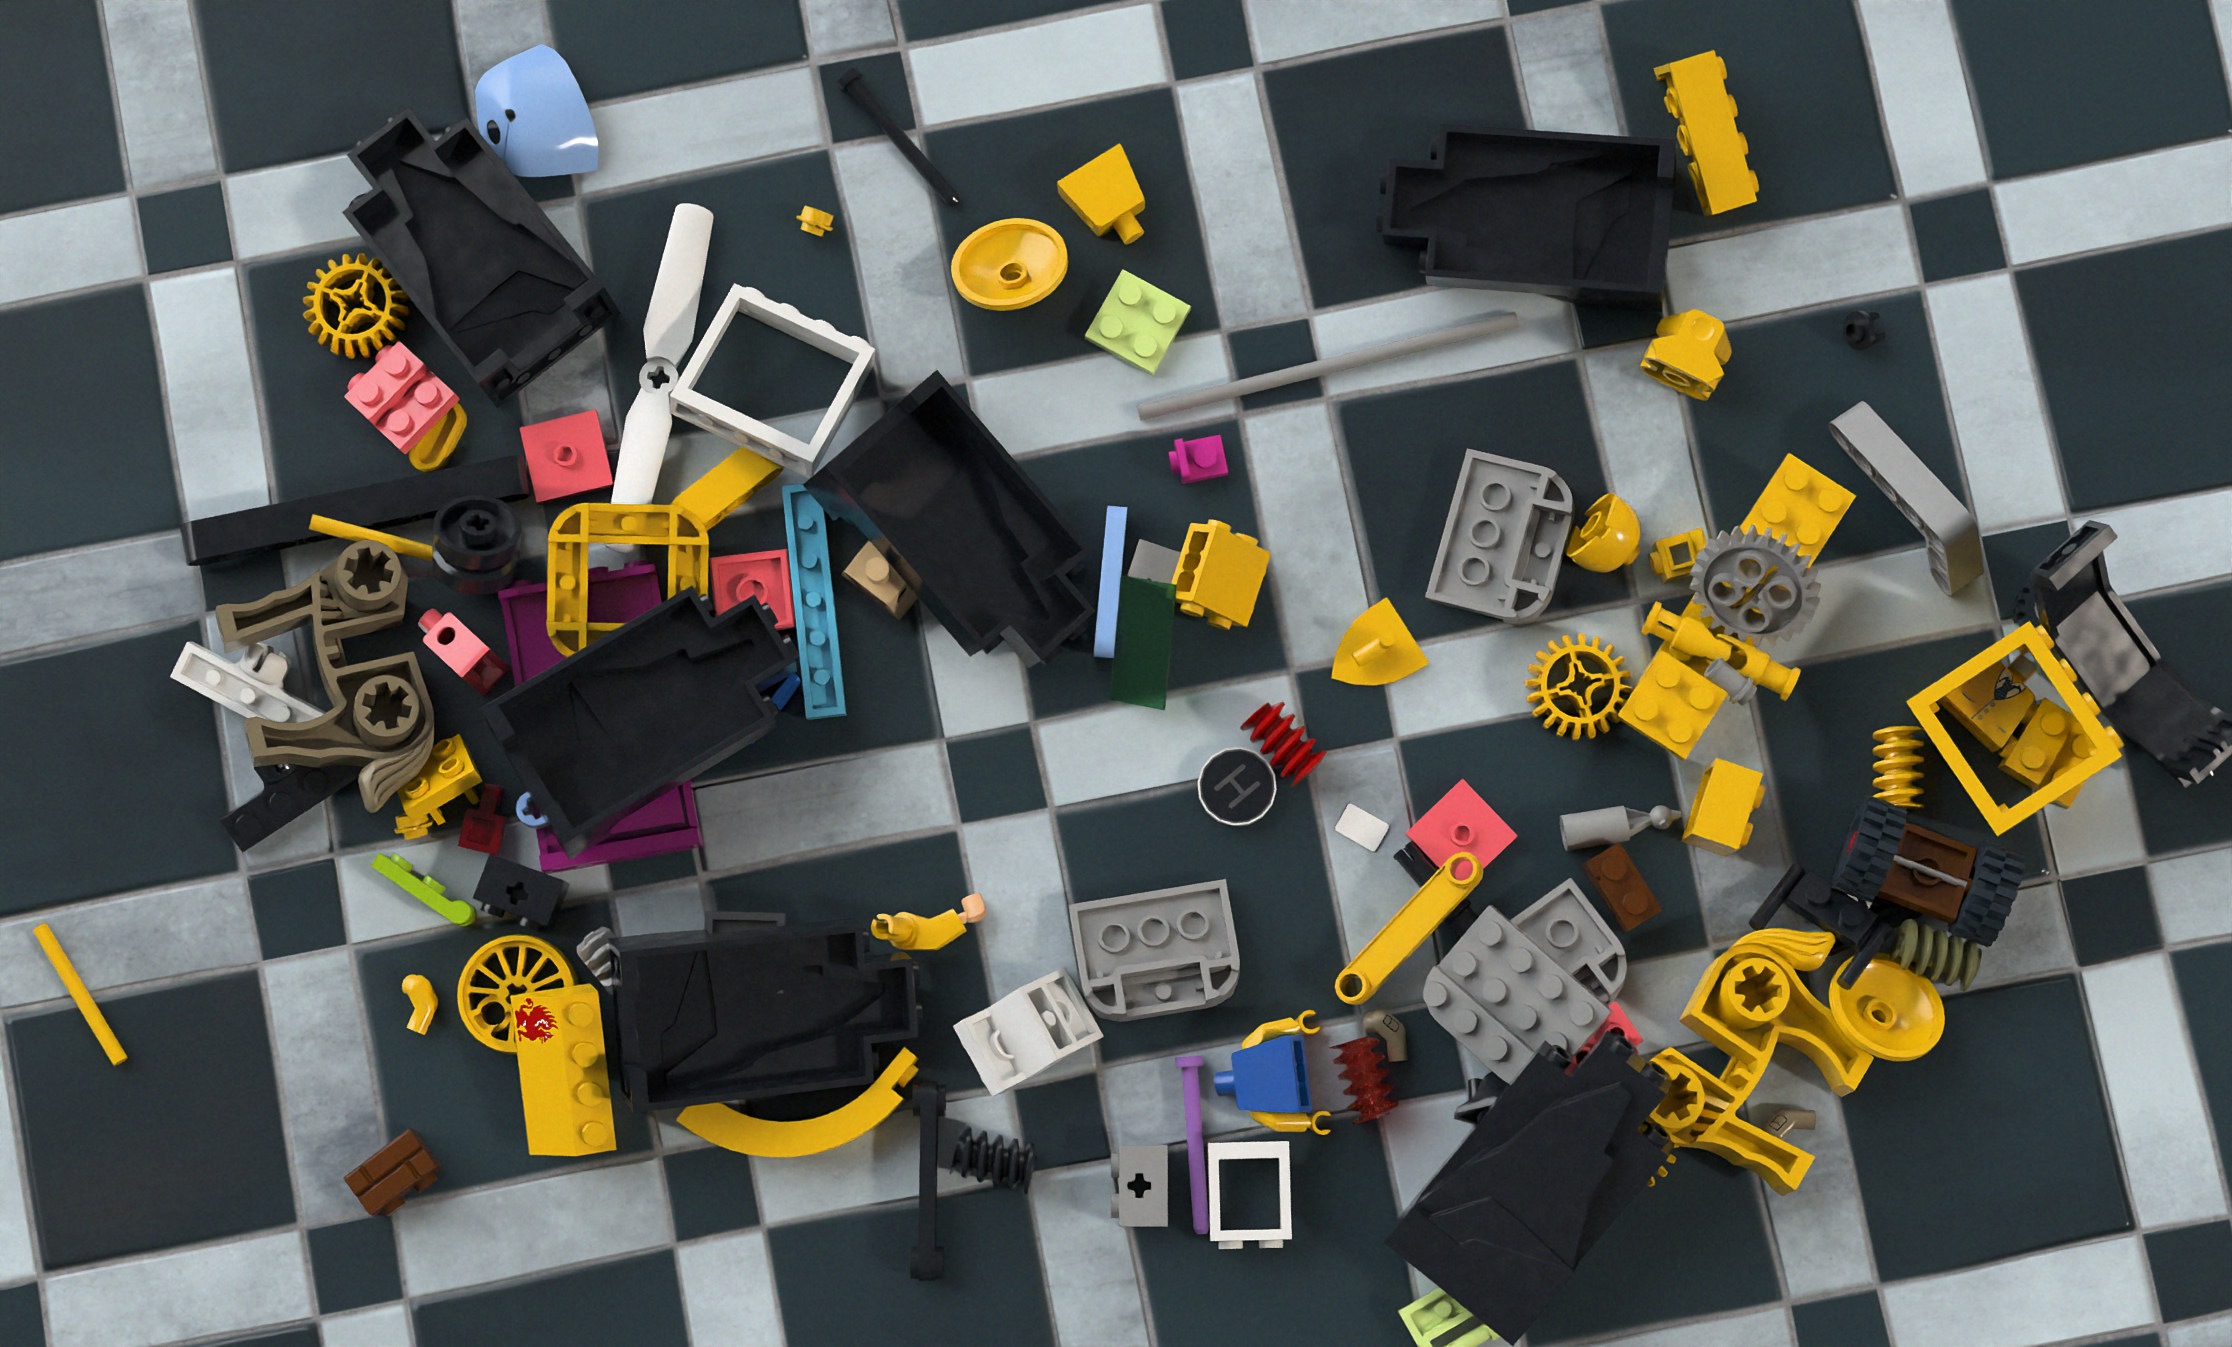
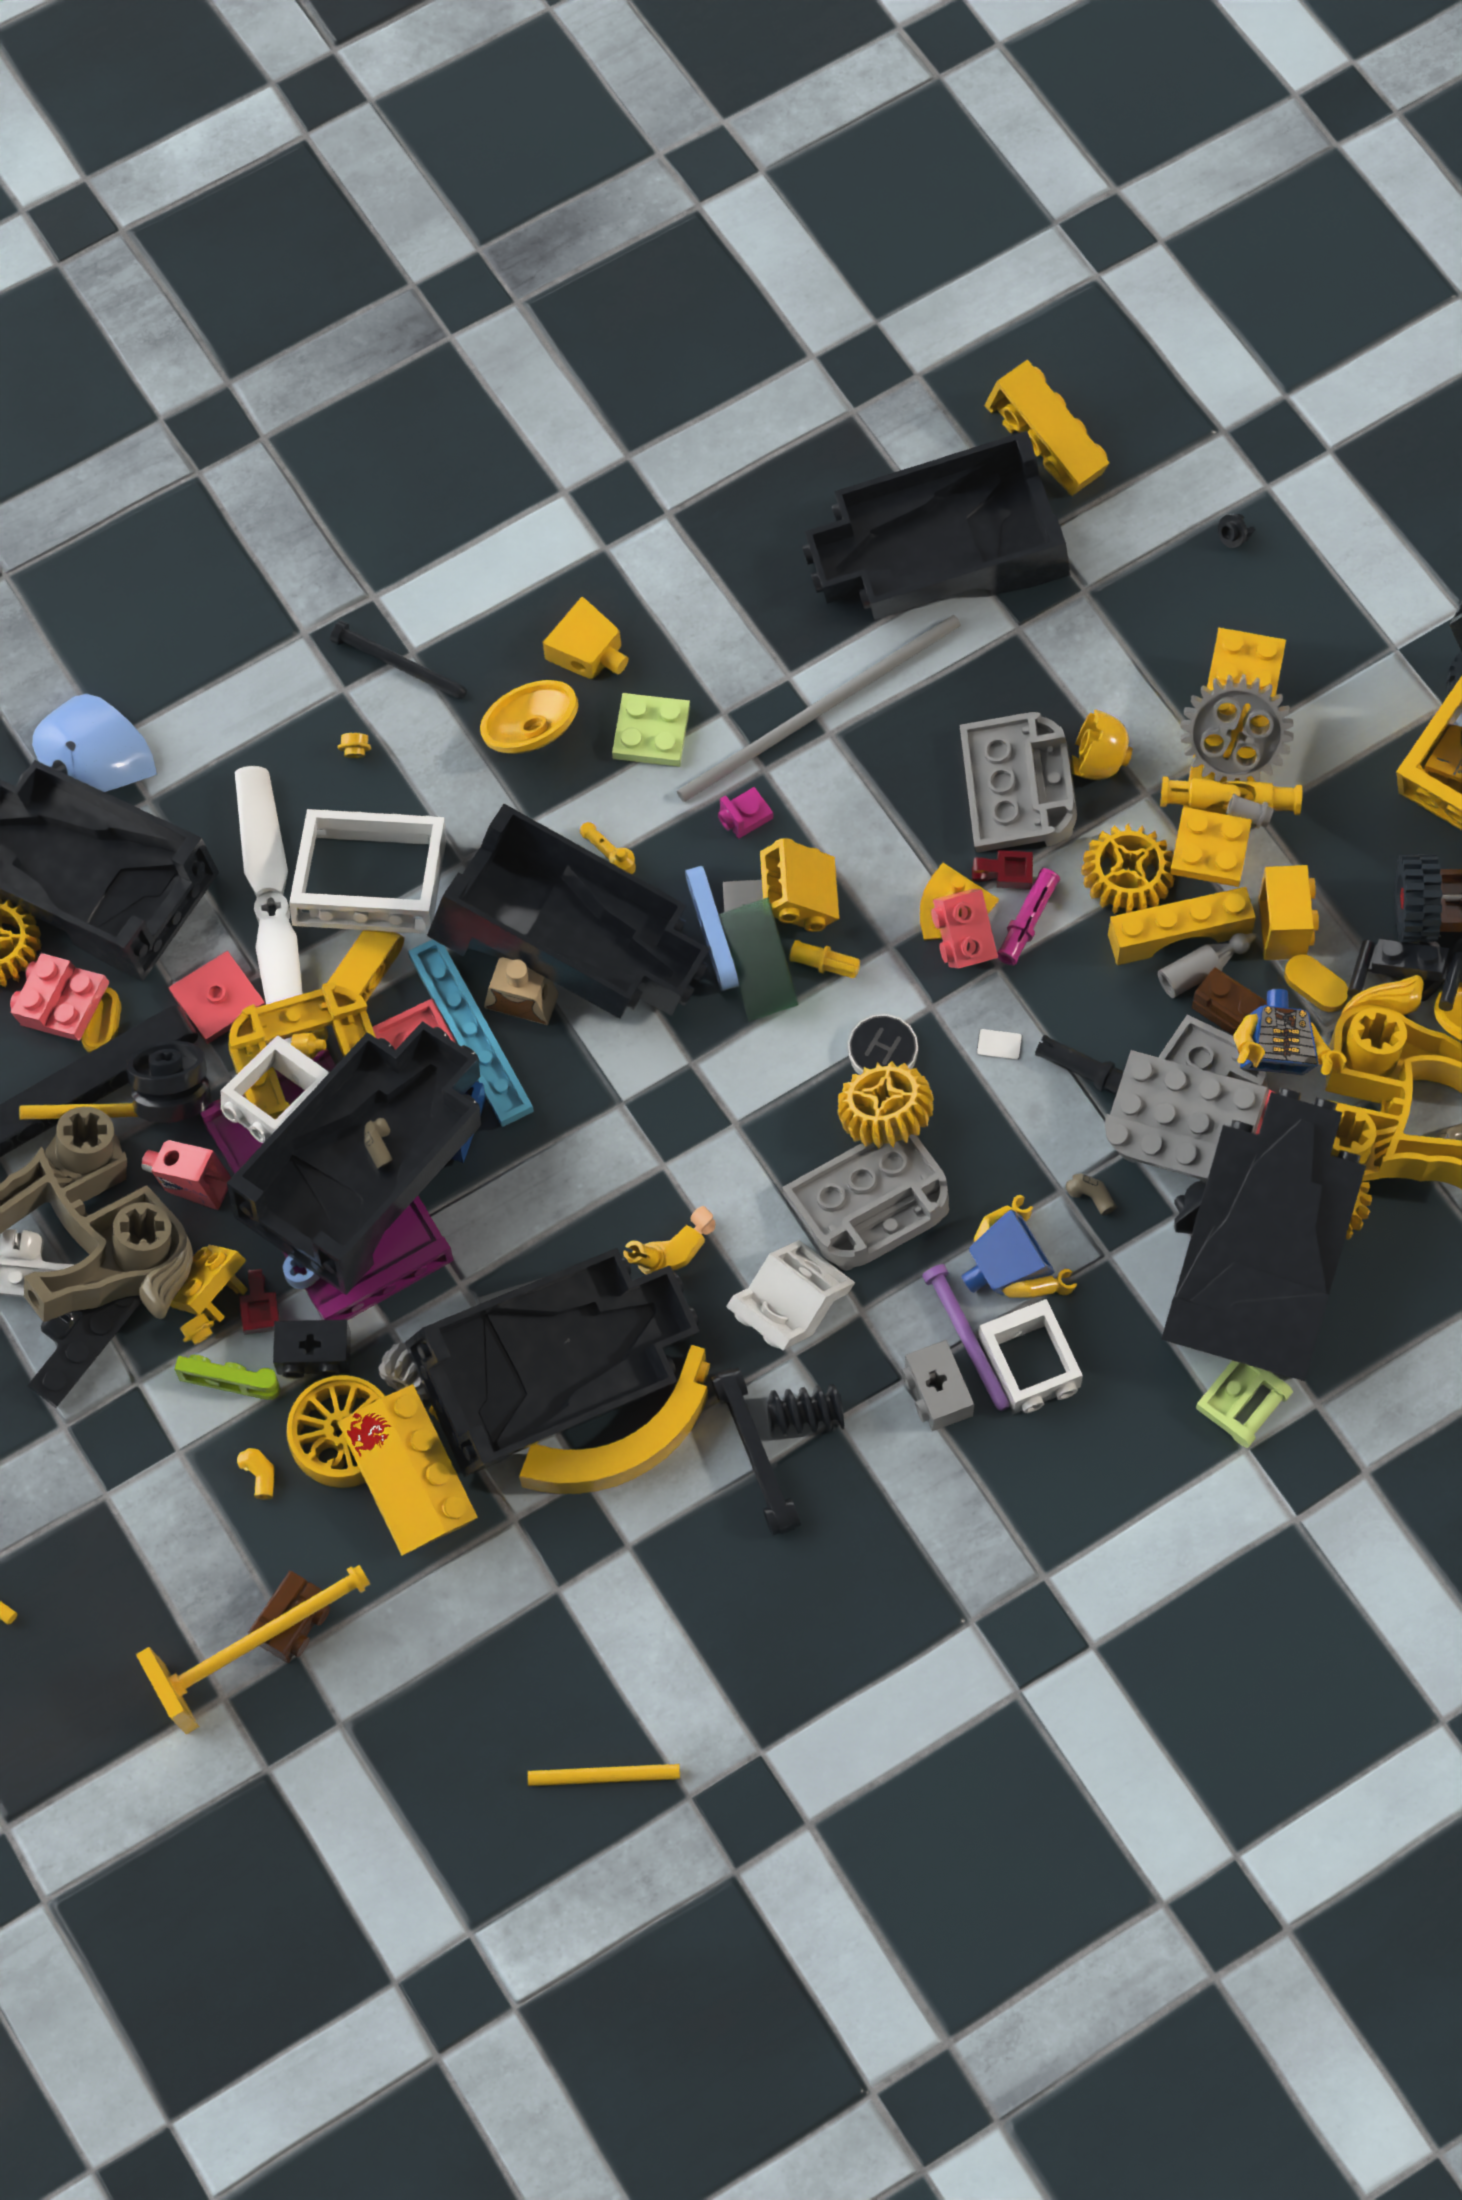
camera: 20 degrees left, 15 degrees down
red piece [1240,701,1327,788] -> none
clear red piece [1329,1036,1399,1125] -> none
yellow piece [1335,852,1483,1006] -> none
coral plate [1405,779,1518,881] -> none
yellow piece [1639,309,1732,401] -> none
yellow window [1648,527,1706,584] -> none
light grey beam [1828,401,1984,596] -> none
yellow piece [1873,726,1924,810] -> none
none -> yellow tile [136,1565,370,1735]
none -> white window [221,1035,329,1143]
none -> yellow piece [290,1027,329,1059]
none -> dark tan arm [364,1118,394,1169]
none -> yellow piece [580,822,636,874]
none -> yellow axle [789,940,860,978]
none -> yellow gear [837,1061,934,1149]
none -> coral brick [931,889,998,969]
none -> dark red plate [972,850,1033,889]
none -> dark pink pin [997,868,1060,966]
none -> yellow arch [1108,887,1256,965]
none -> torso [1233,989,1347,1075]
none -> yellow tile [1284,954,1348,1012]

